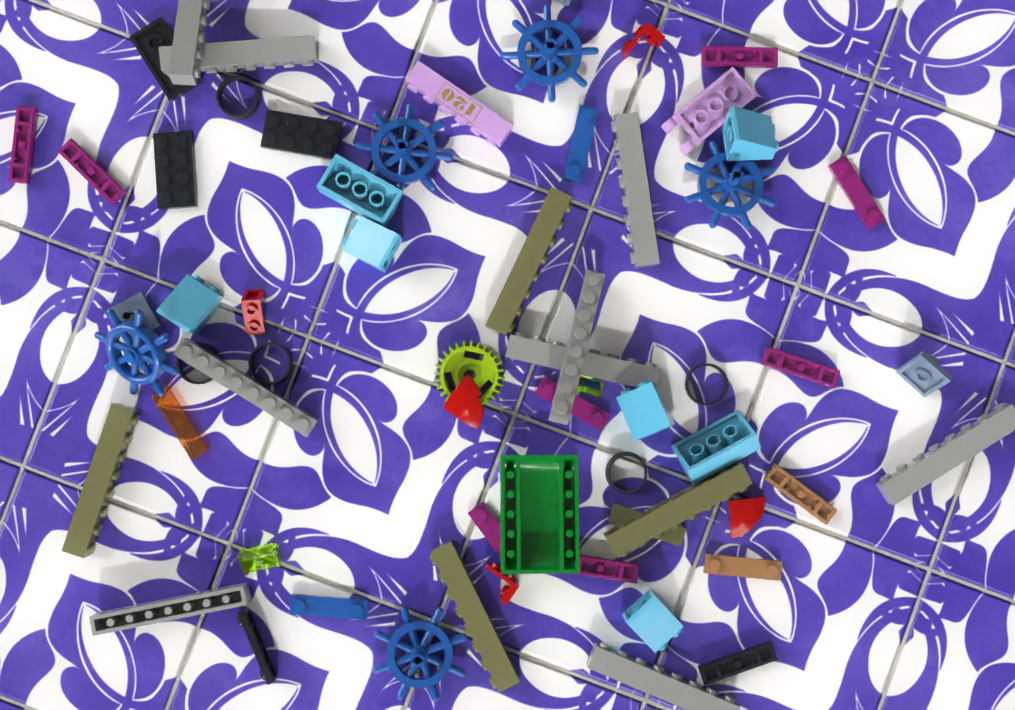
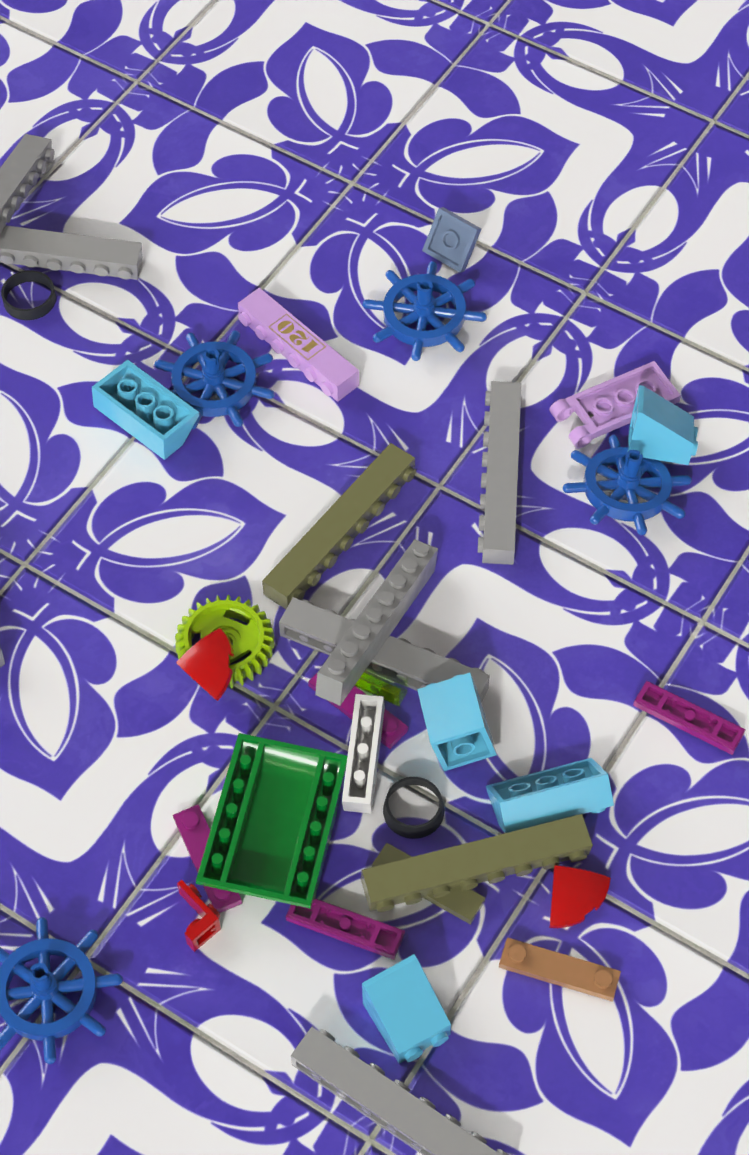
camera: 15 degrees right, 30 degrees down
black plate [260,109,343,160] -> none
slope [342,216,403,273] -> none
olive brick [429,540,520,692] -> none
blue plate [563,105,598,183] -> none
red bracket [622,22,665,58] -> none
black tyre [685,363,729,406] -> none
black plate [697,640,778,685] -> none
magenta plate [701,46,778,68] -> none
medium nougat plate [763,463,837,525] -> none
none -> white brick [342,694,385,814]

